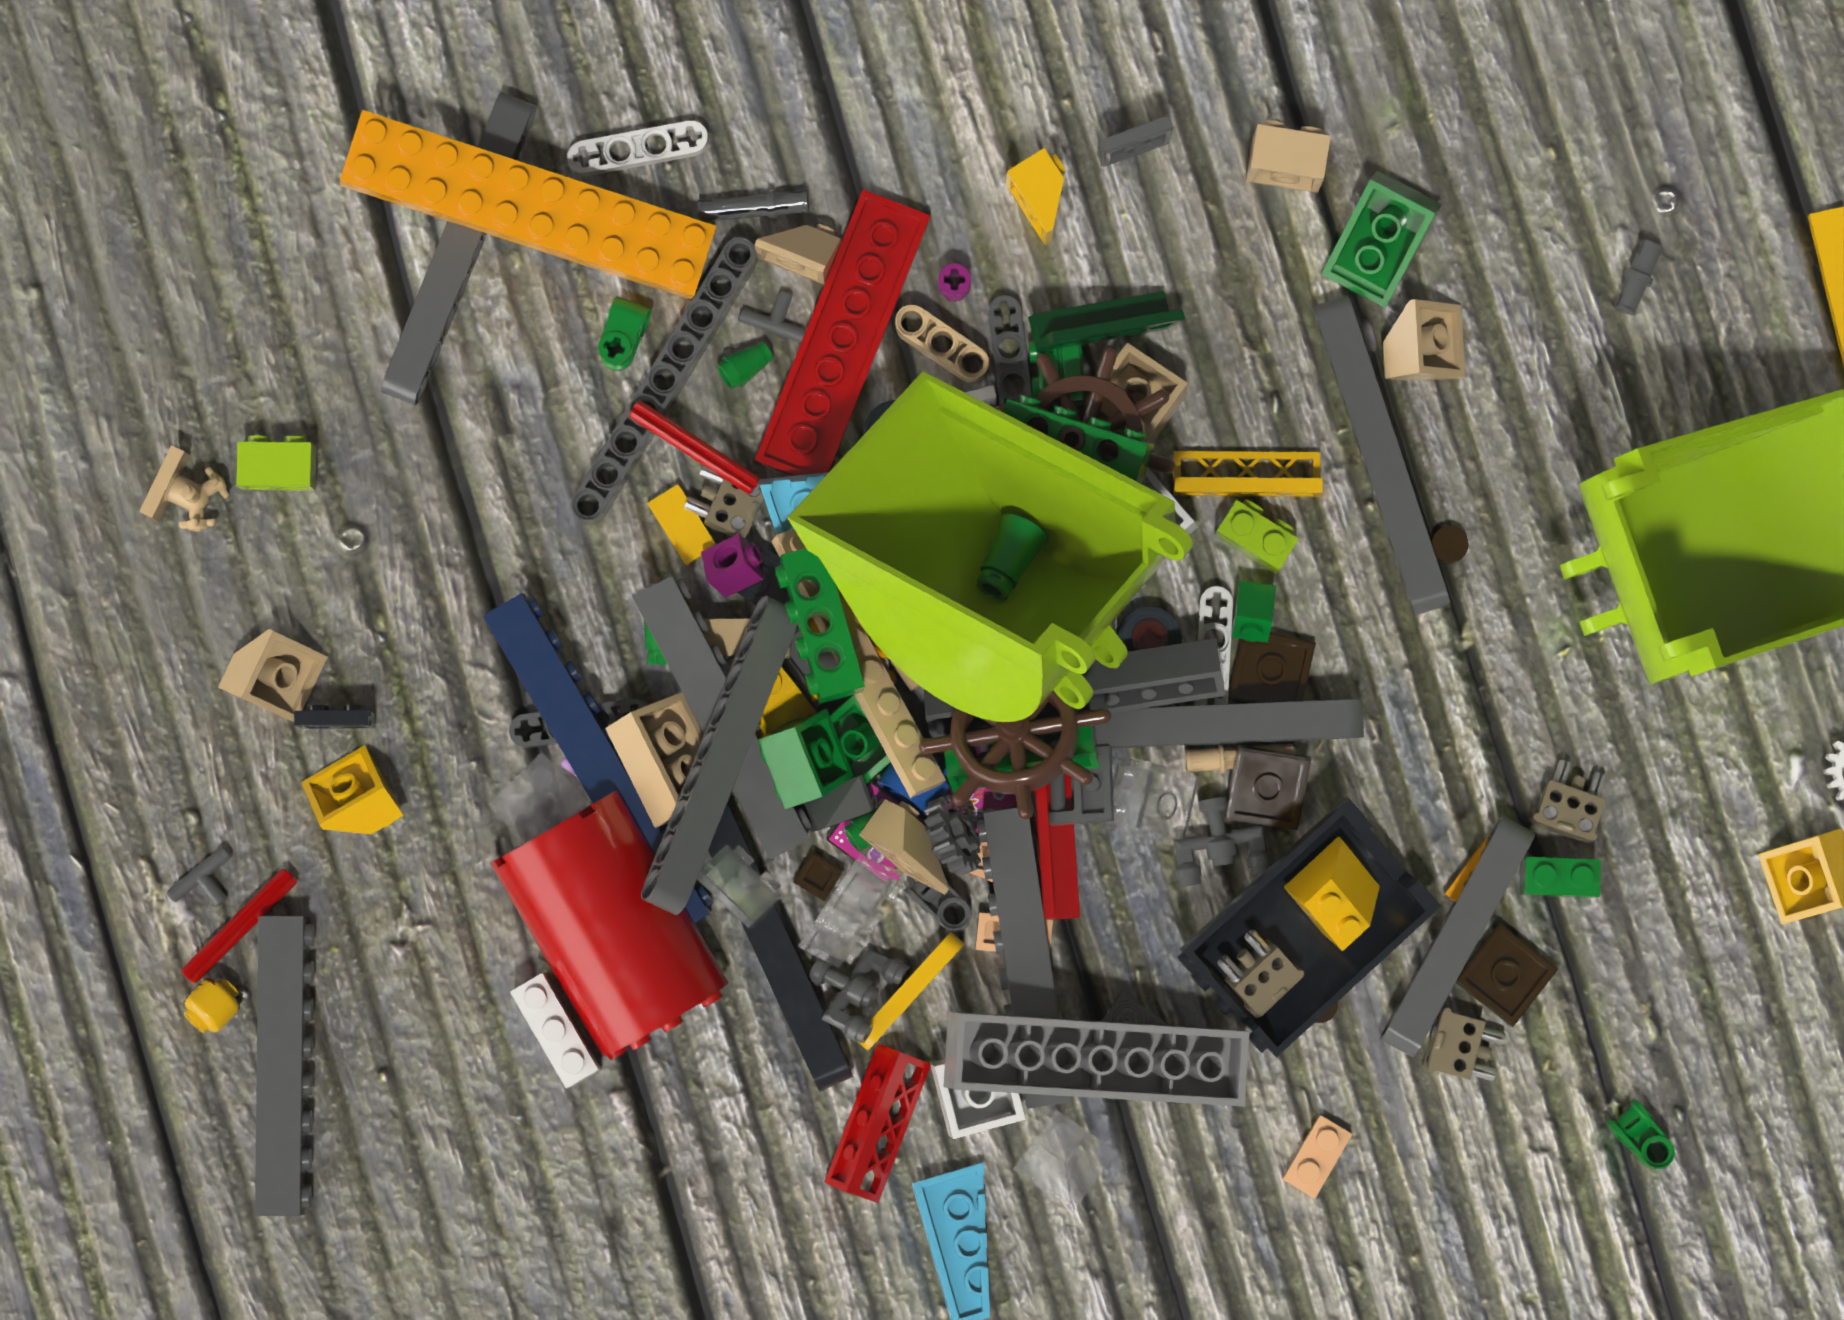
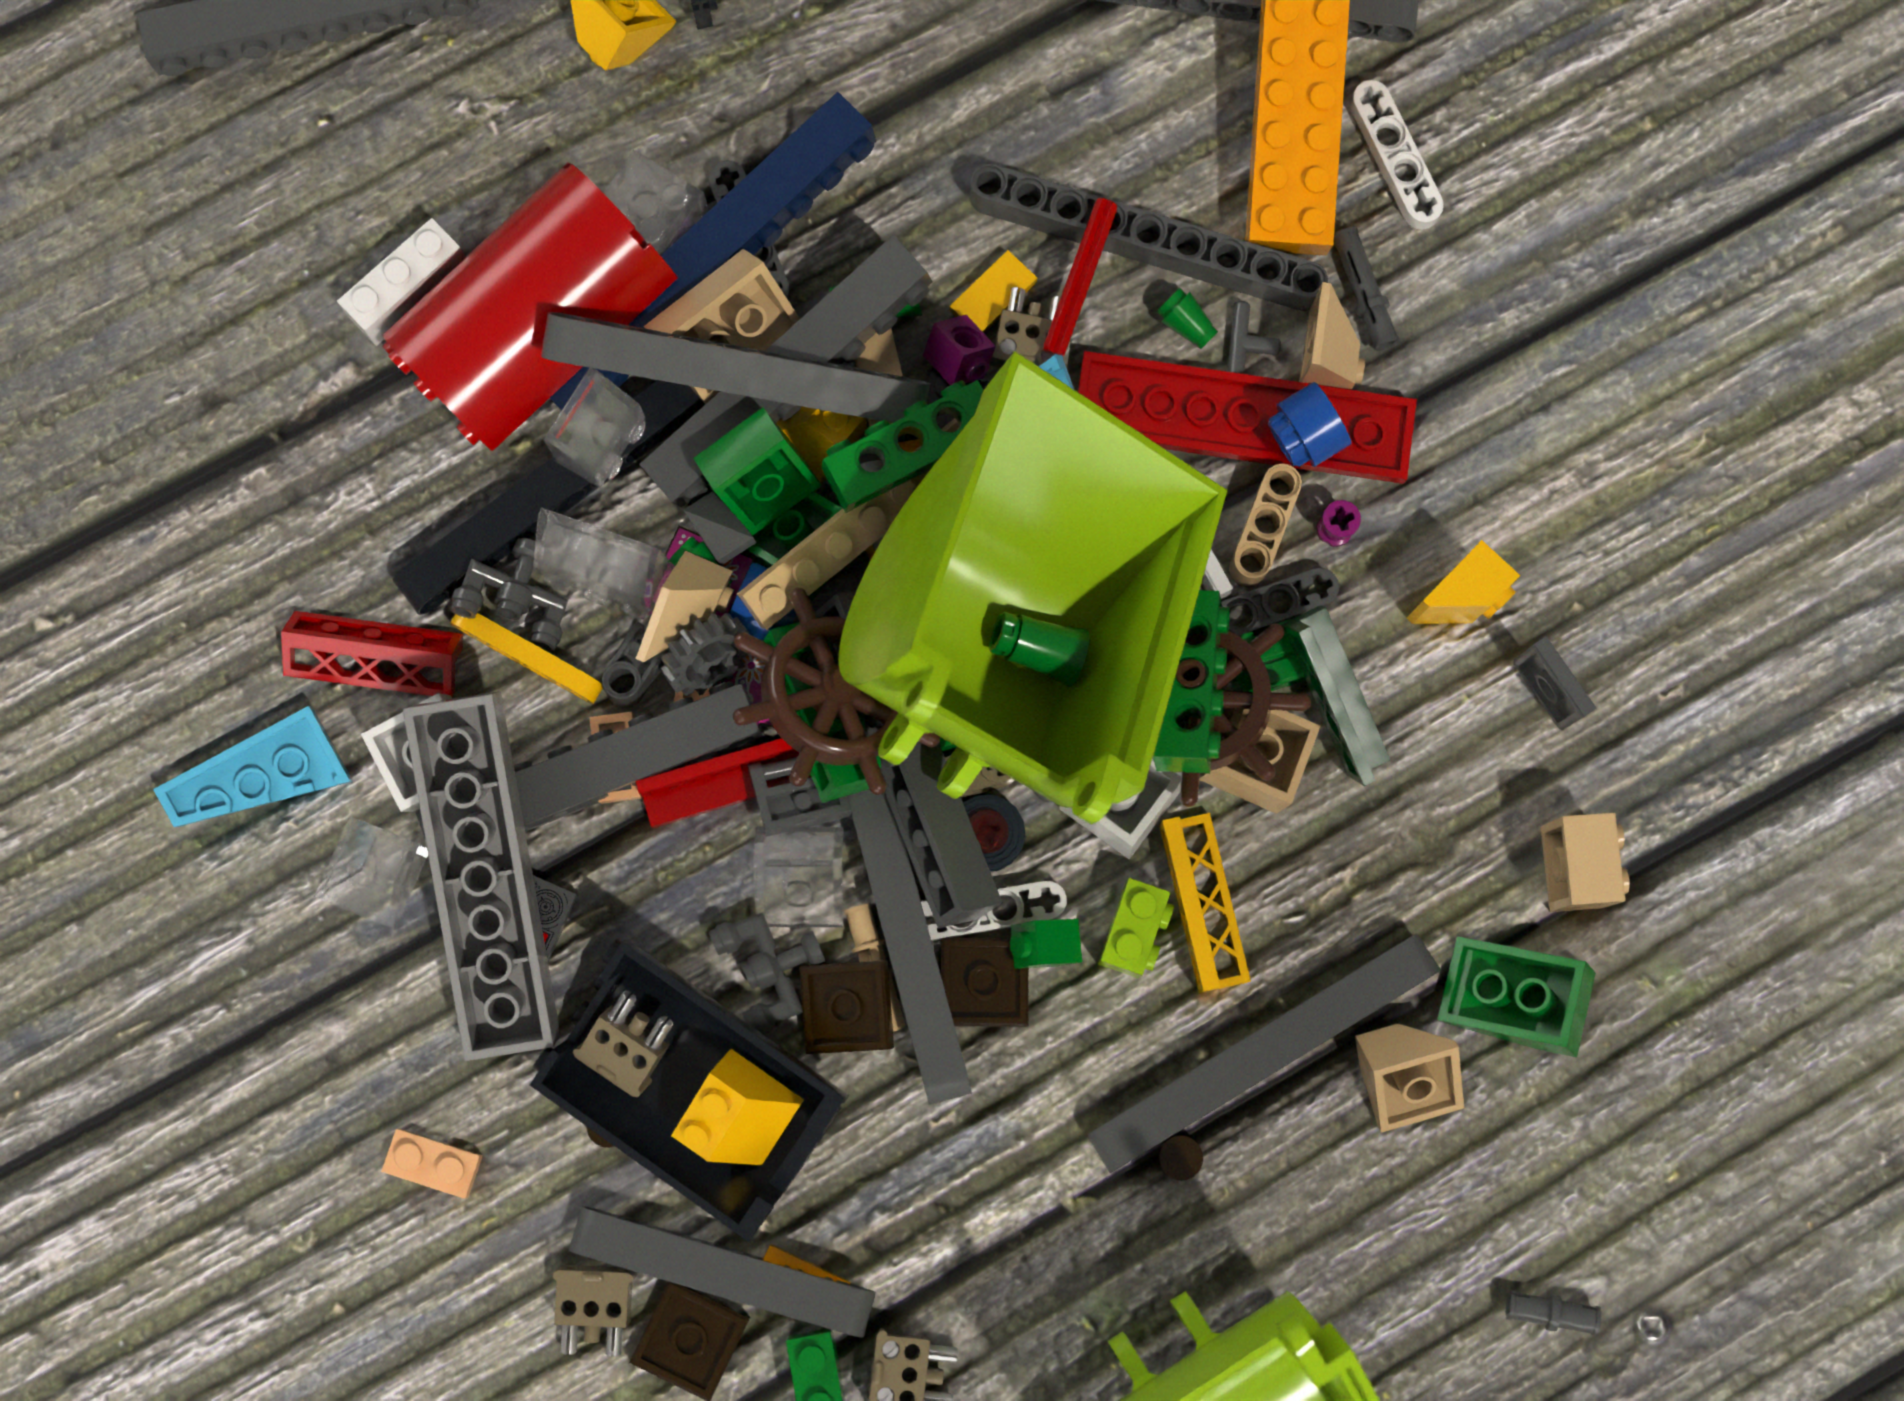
camera: 70 degrees right, 5 degrees down
green piece [598,296,652,371] -> none
dark brown tile [793,851,844,902] -> none
none -> blue piece [1268,382,1352,467]

